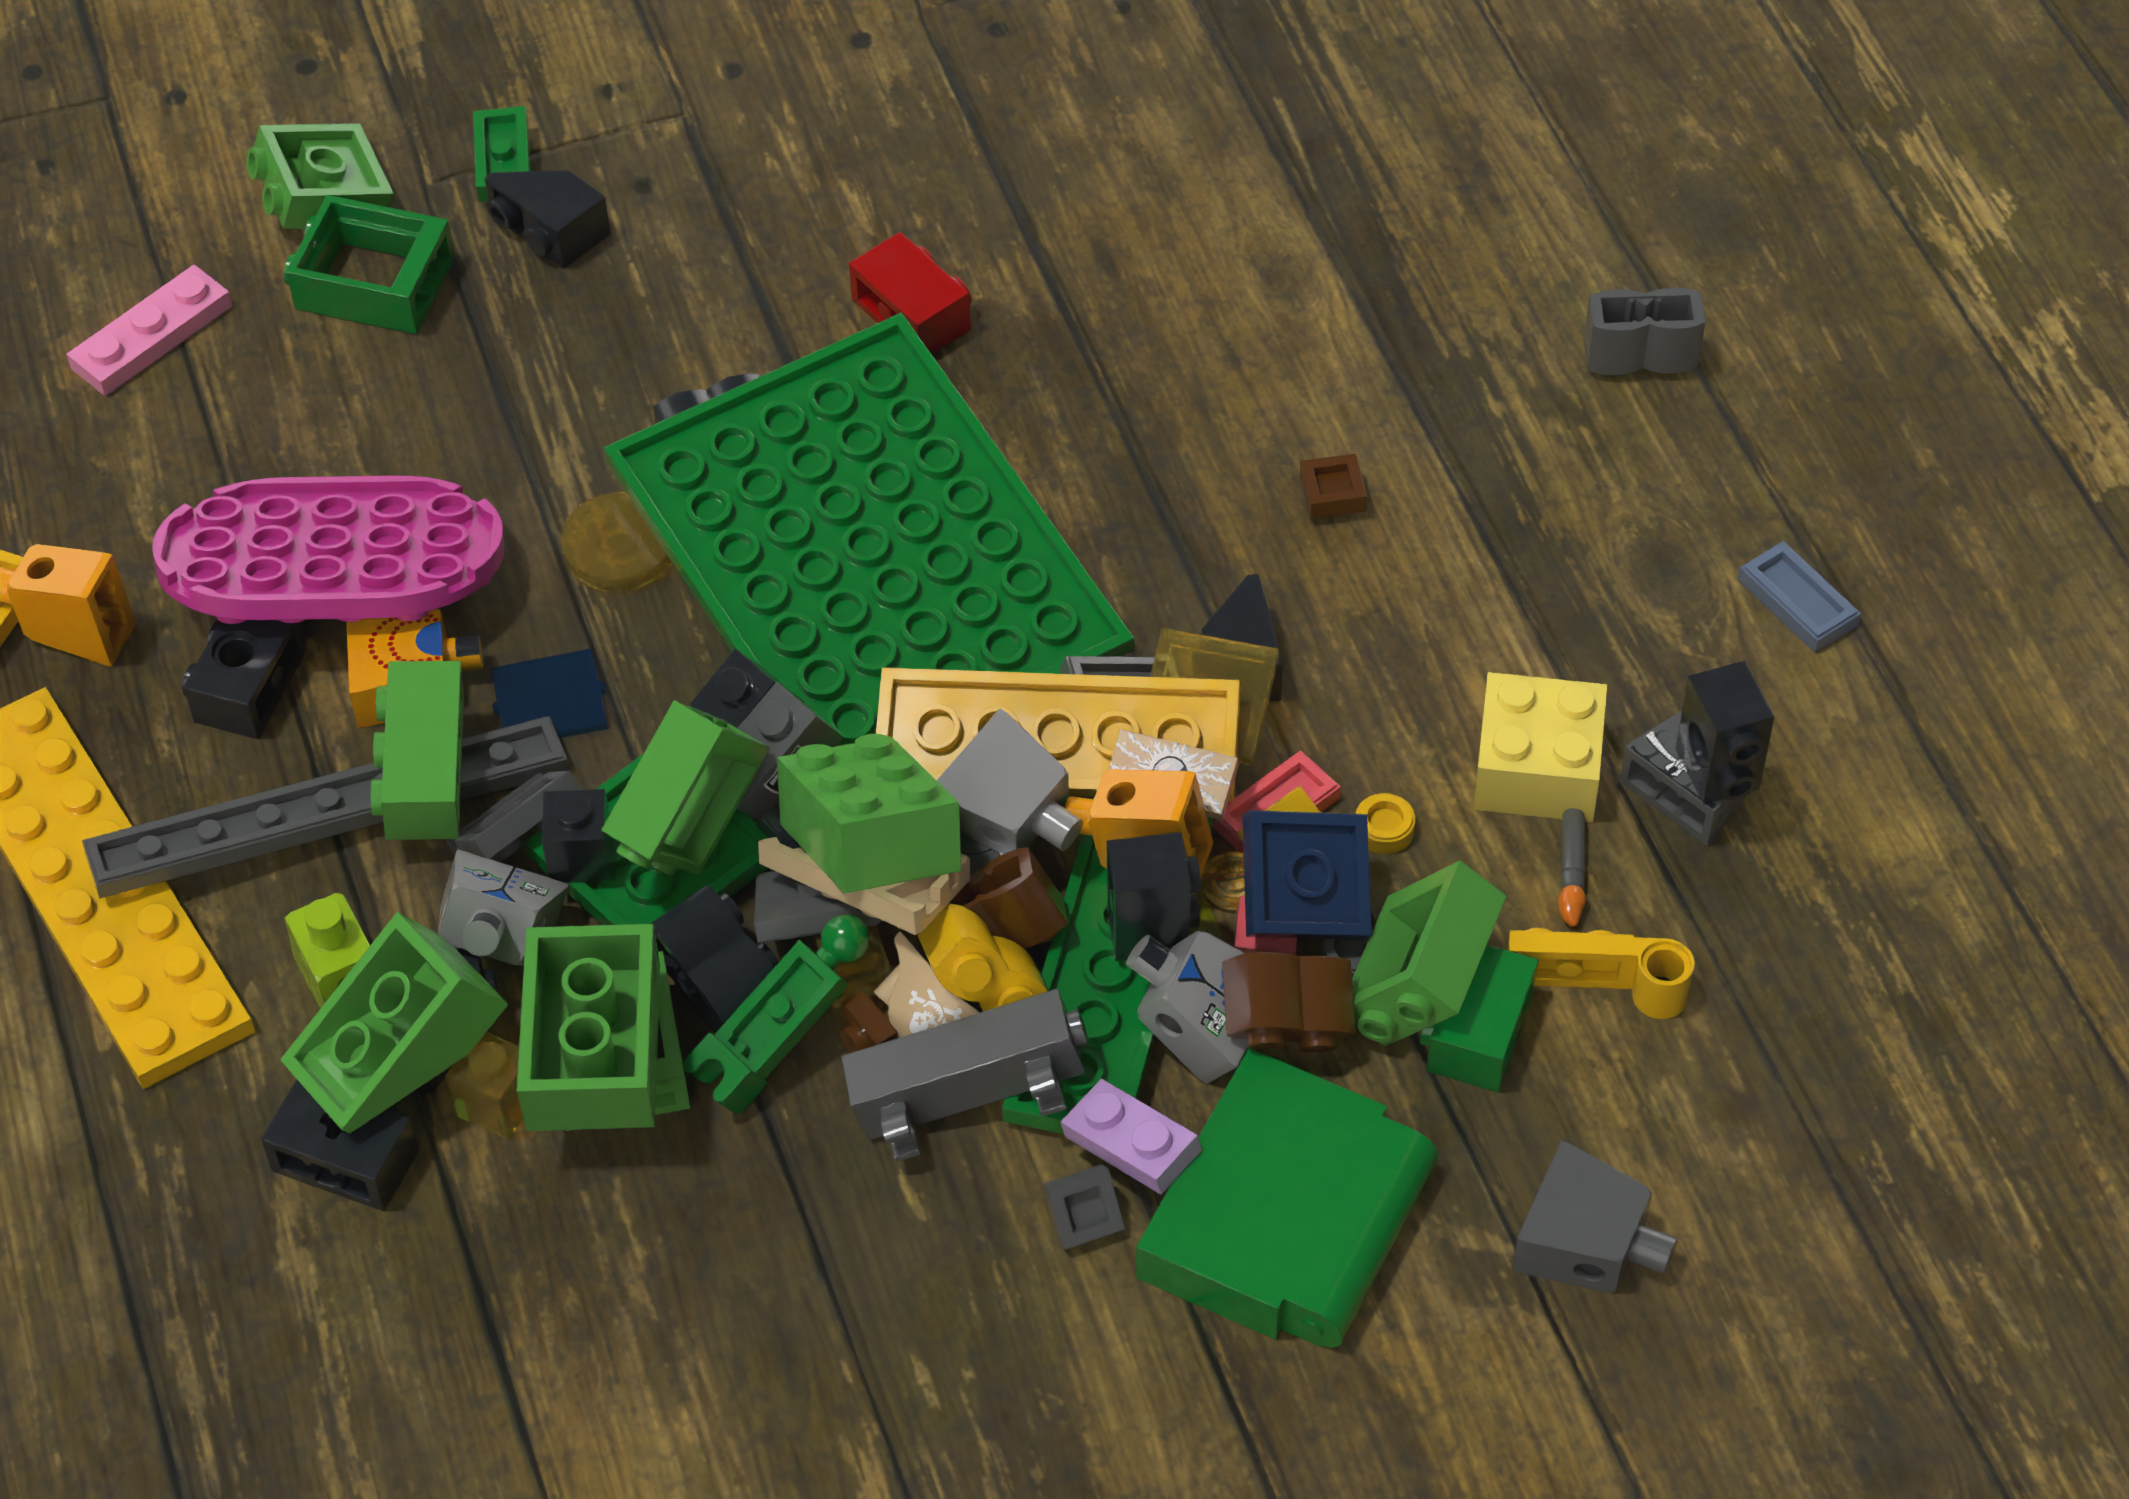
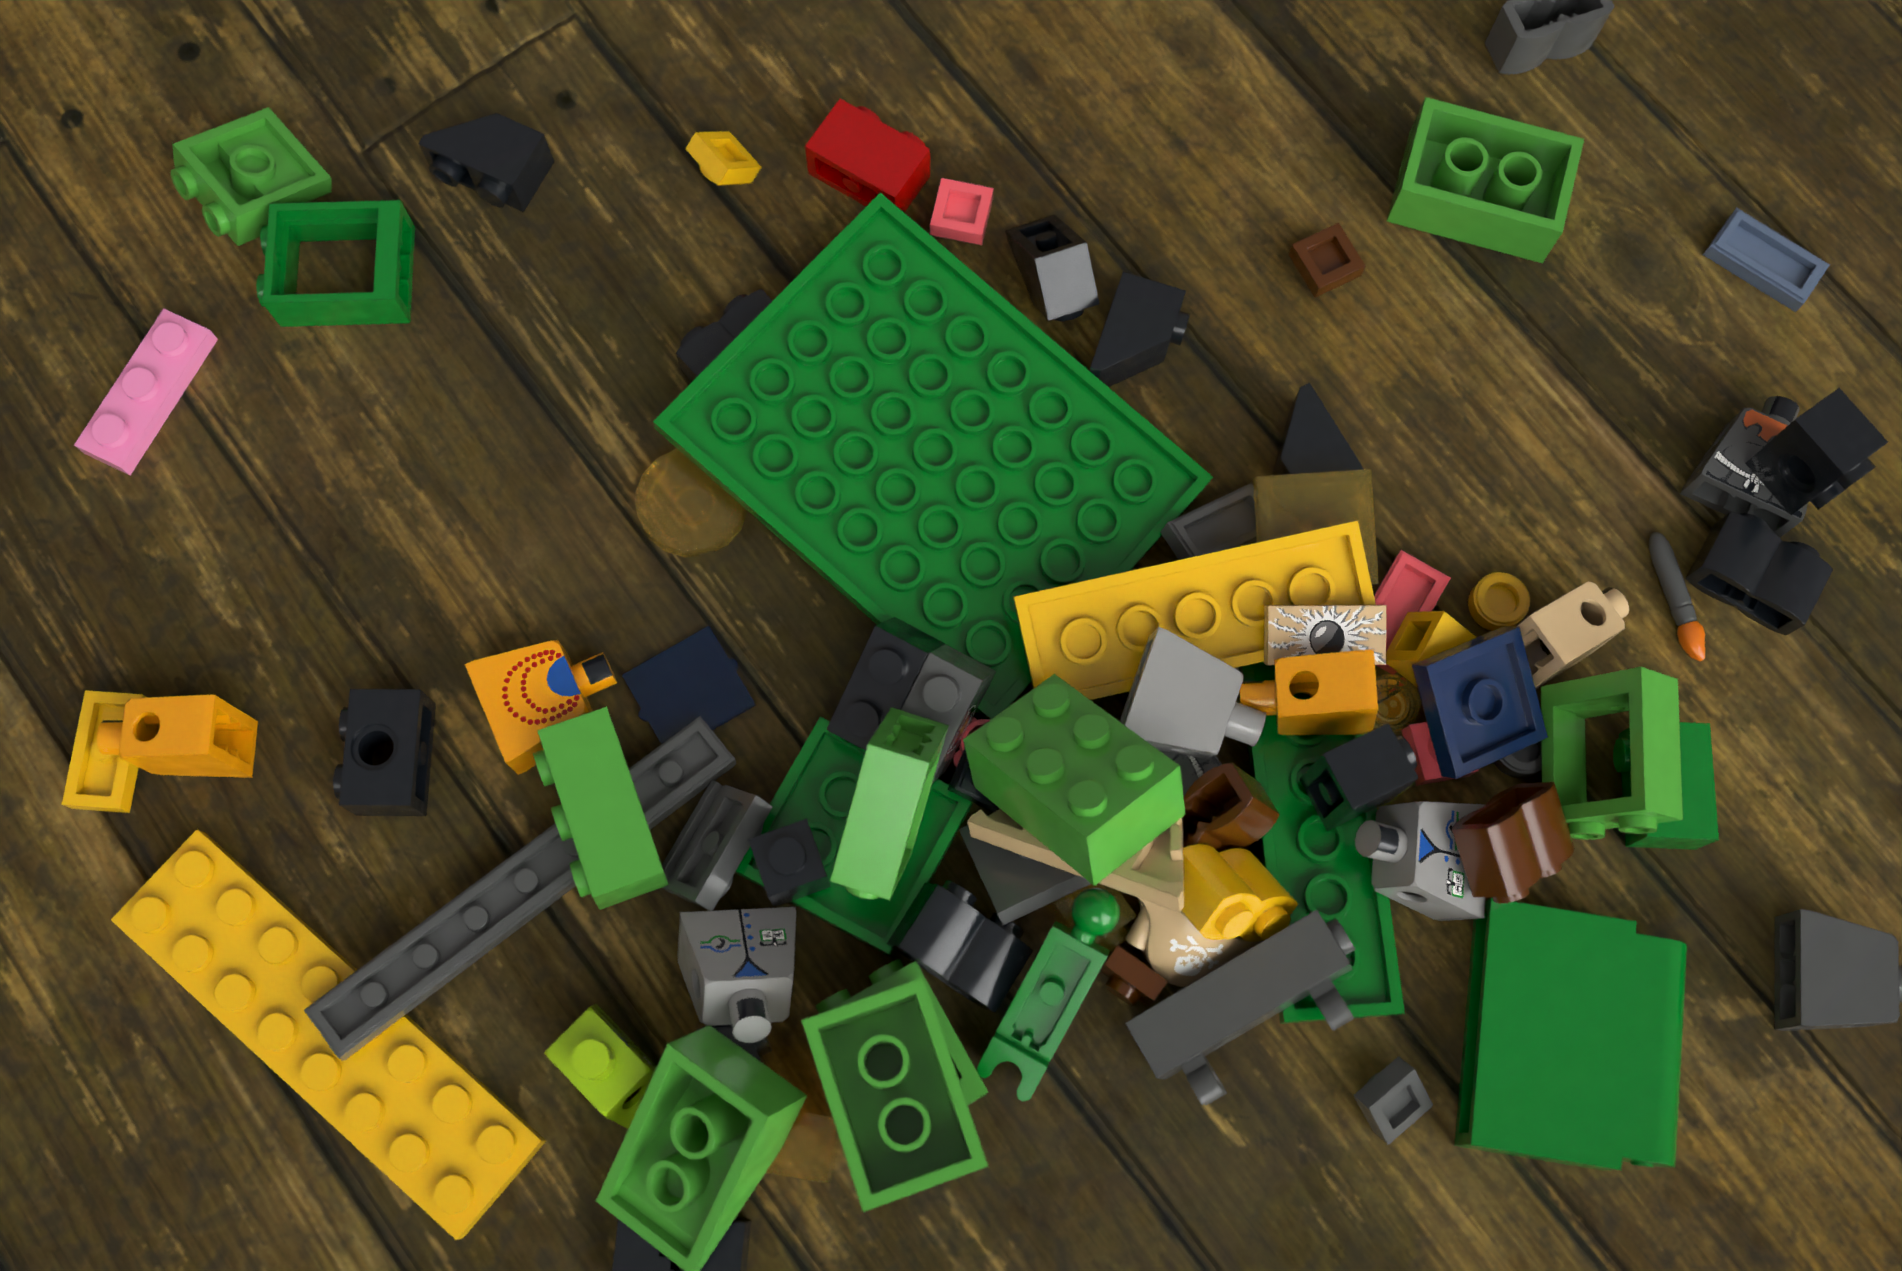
camera: 20 degrees left, 20 degrees up
dark pink plate [152,476,504,624] -> none
green plate [473,106,531,202] -> none
lavender plate [1060,1079,1202,1194] -> none
light yellow brick [1473,672,1607,823] -> none
yellow plate [1507,928,1695,1019] -> none
none -> yellow plate [685,131,762,185]
none -> coral plate [930,178,994,245]
none -> black slope [1005,215,1100,321]
none -> black slope [1090,272,1190,387]
none -> bright green brick [1386,97,1584,263]
none -> tan torso [1517,581,1629,689]
none -> black brick [1686,512,1833,636]

